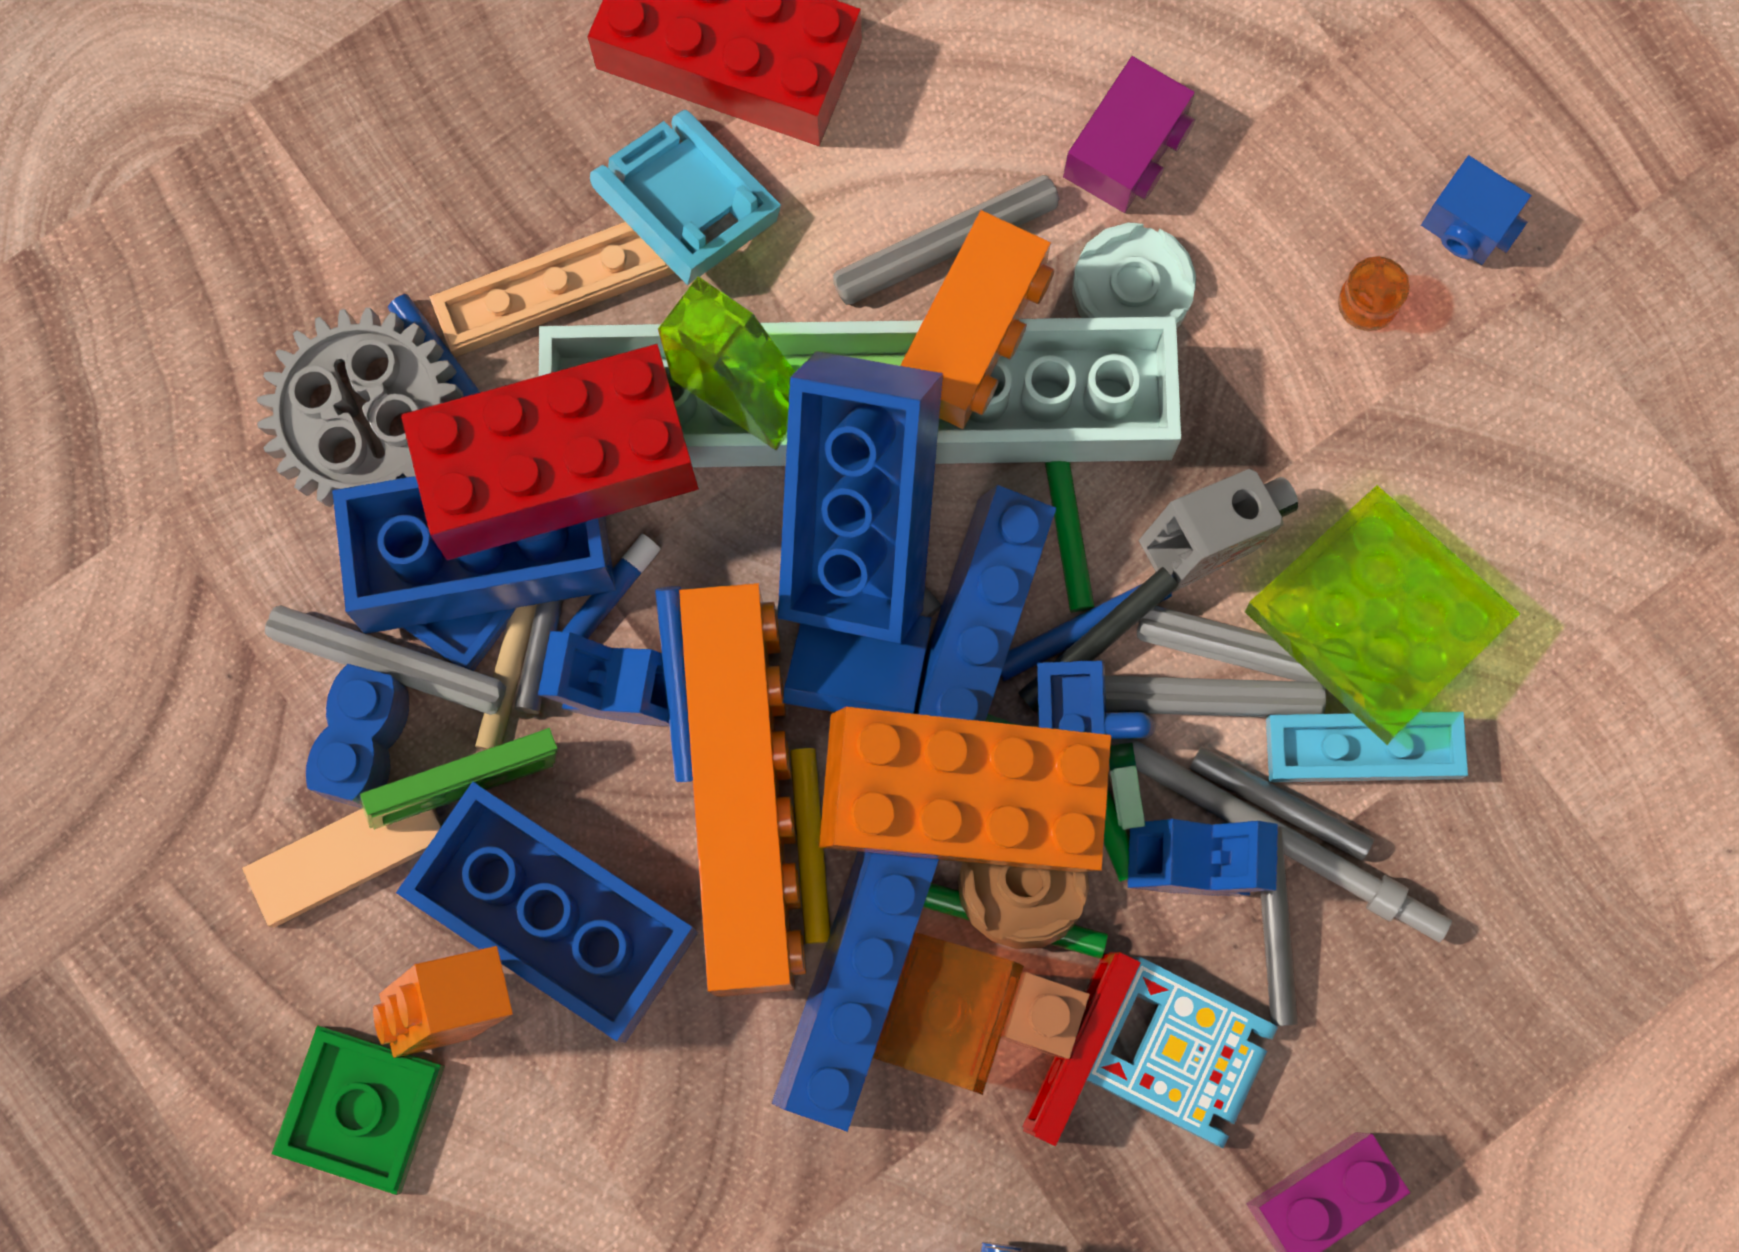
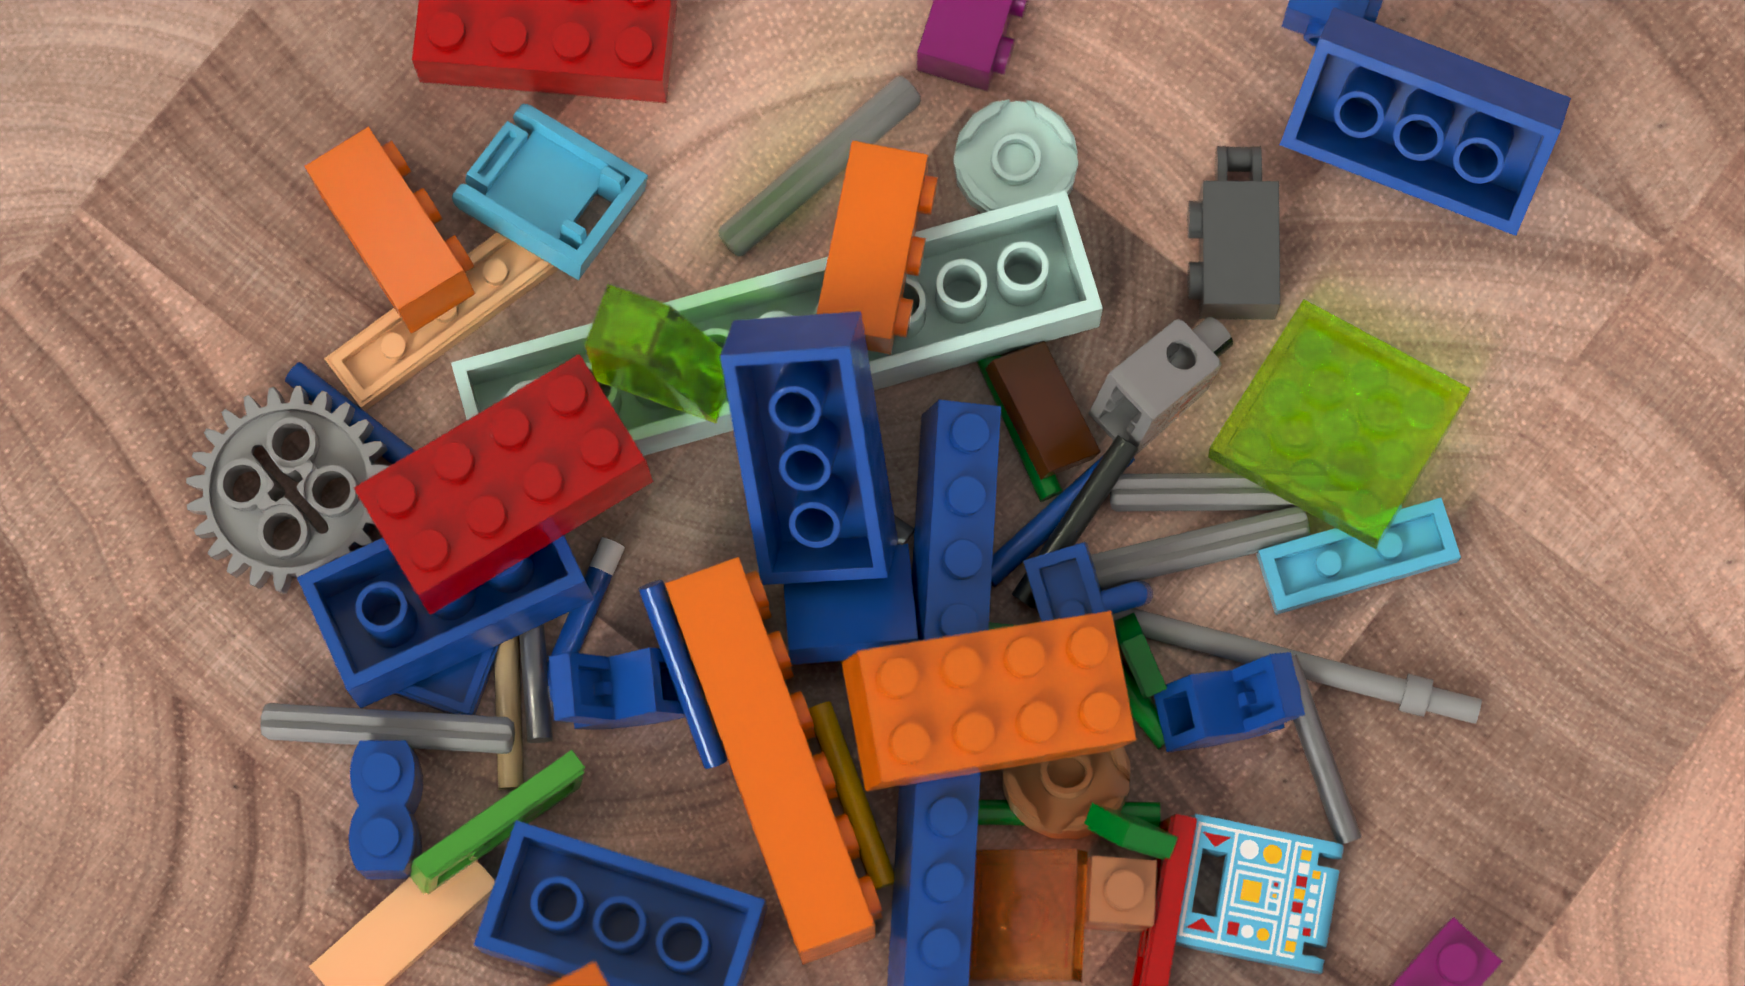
camera: 15 degrees left, 0 degrees up
flat silver bar [1189,746,1374,861] -> none
clear orange wheel [1338,256,1410,332] -> none
none -> orange brick [304,126,475,334]
none -> reddish brown tile [985,341,1101,480]
none -> green tile [1084,803,1178,860]
none -> dark grey brick [1187,146,1280,320]
none -> blue brick [1279,7,1571,236]

